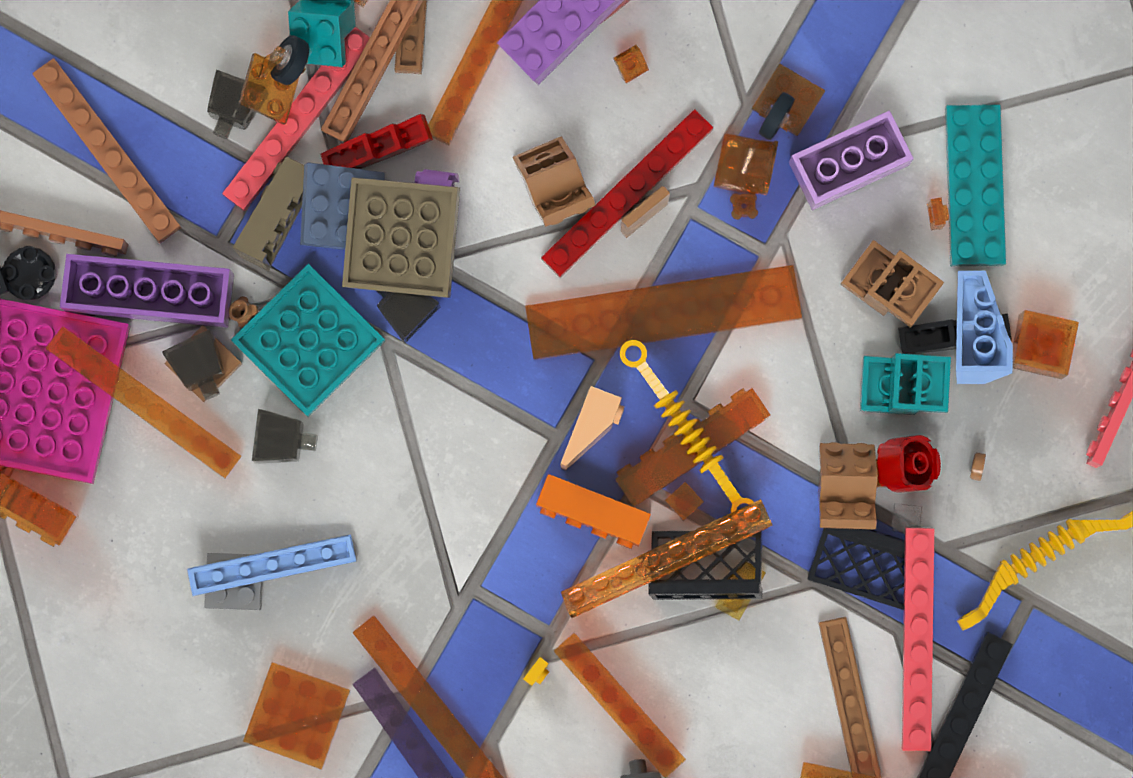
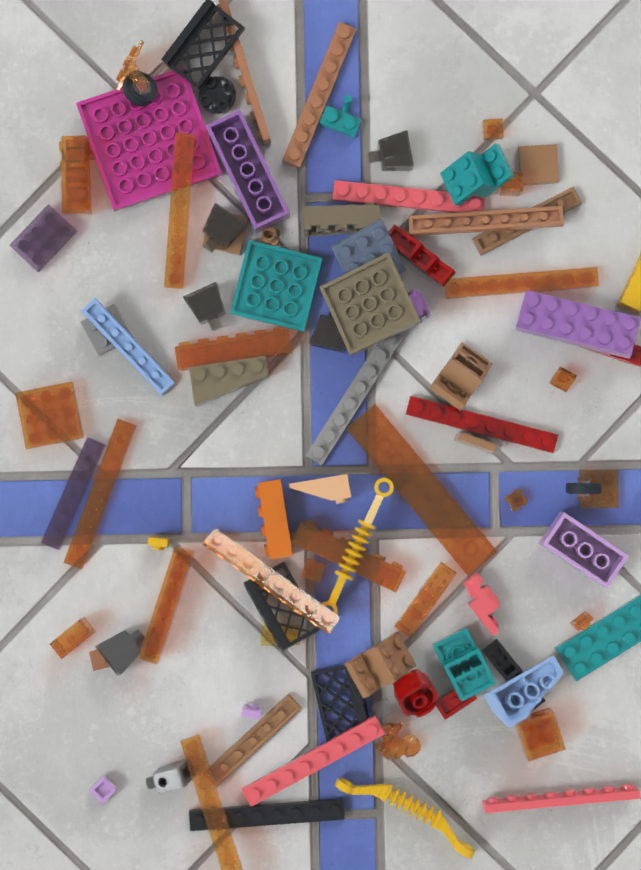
camera: 55 degrees right, 5 degrees up
clear orange plate [238,35,309,125] -> none
clear orange slope [713,134,778,196] -> none
medium nougat bracket [840,240,944,328] -> none
medium nougat tile [970,452,986,481] -> none
none -> clear purple plate [9,204,77,273]
none -> clear orange brick [175,327,293,371]
none -> dark tan wedge [189,356,269,407]
none -> lavender plate [241,703,263,720]
none -> light grey plate [306,334,403,466]
none -> teal plate [319,95,362,139]
none -> clear orange animal [373,722,421,761]
none -> clear orange slope [394,562,456,638]
none -> red plate [435,689,477,720]
none -> coral plate [463,572,500,636]

